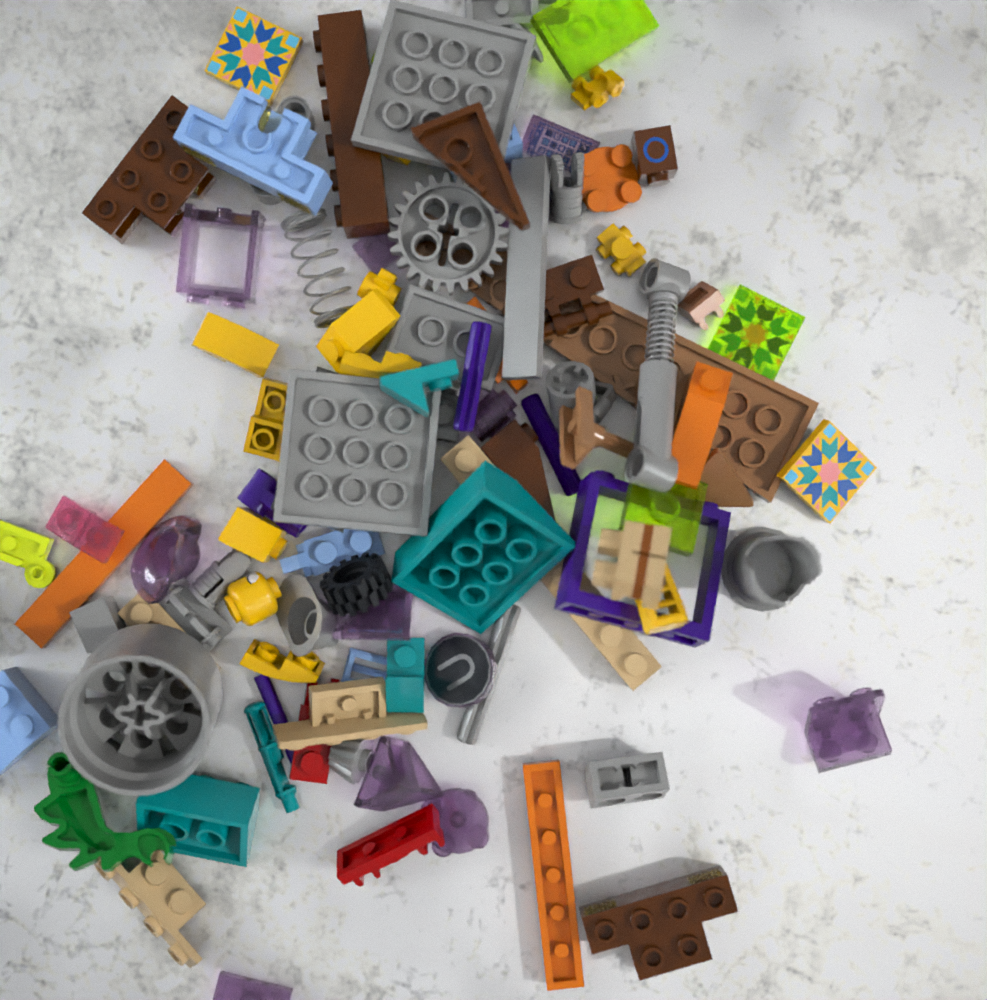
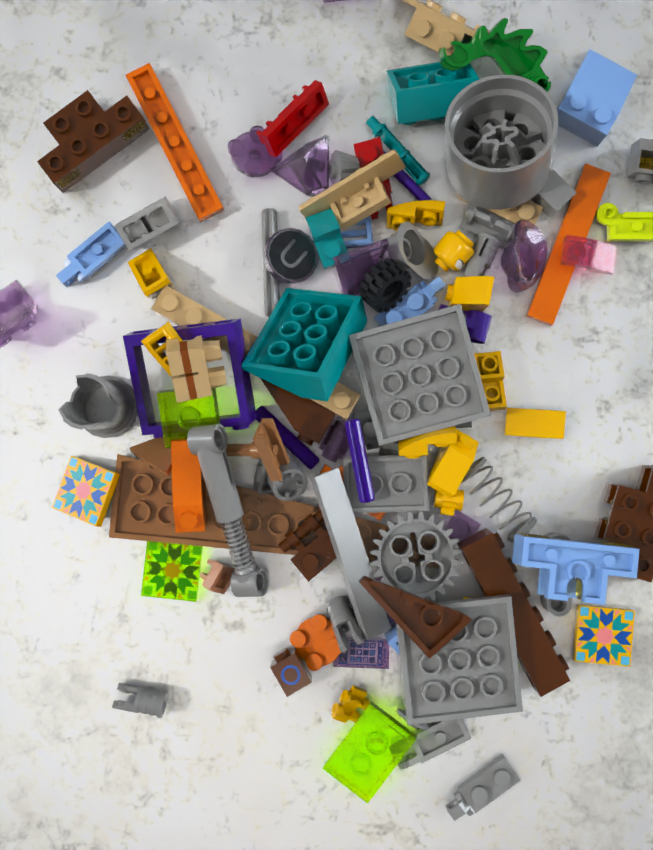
camera: 155 degrees right, 0 degrees up
window [176,203,266,309] -> none
teal slope [379,359,459,418] -> none
yellow piece [595,223,647,277] -> none
none -> light blue hinge [56,221,126,287]
none -> light grey hinge [112,683,168,718]
none -> yellow slope [127,248,174,299]

